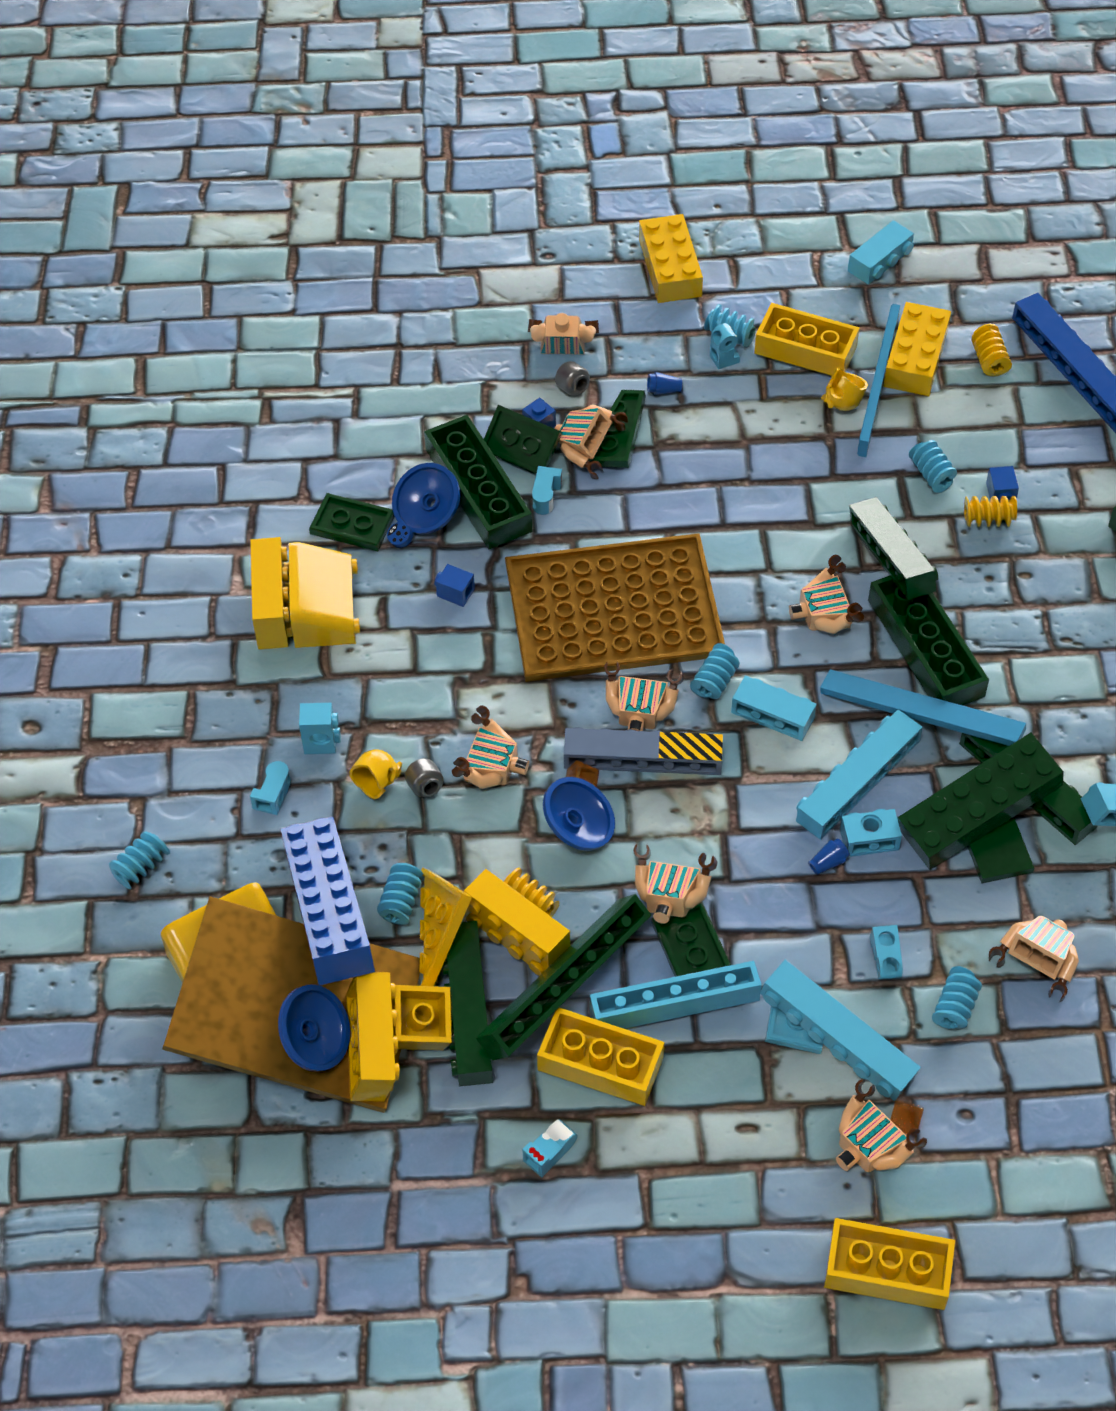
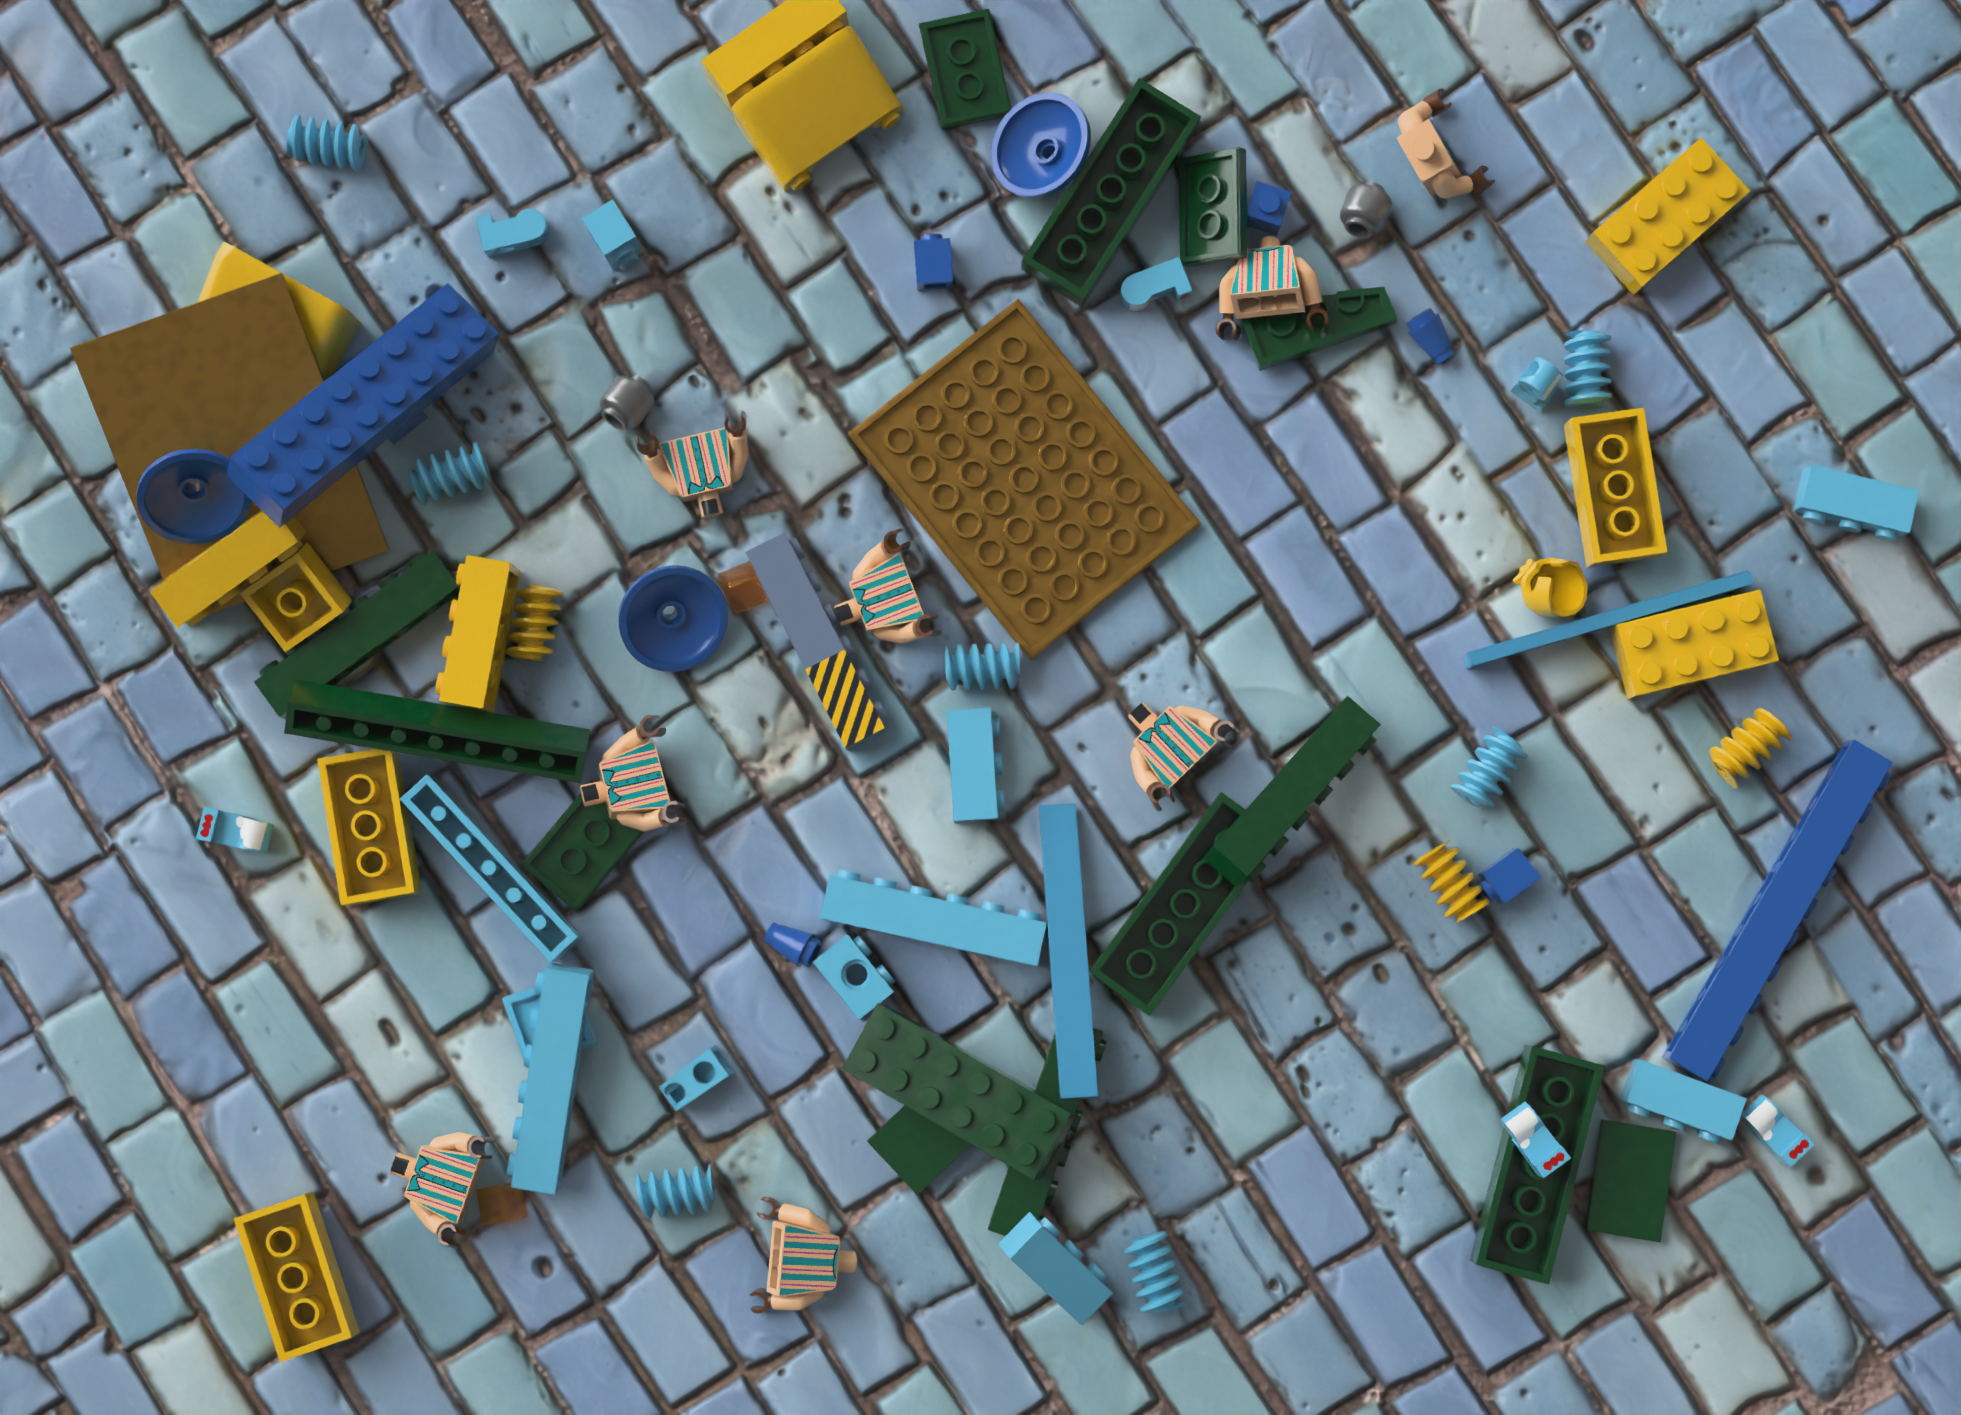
camera: 60 degrees right, 30 degrees up
yellow helmet [349,749,403,799] -> none
blue tile [387,522,413,548] -> none
yellow tile [419,868,472,986] -> none

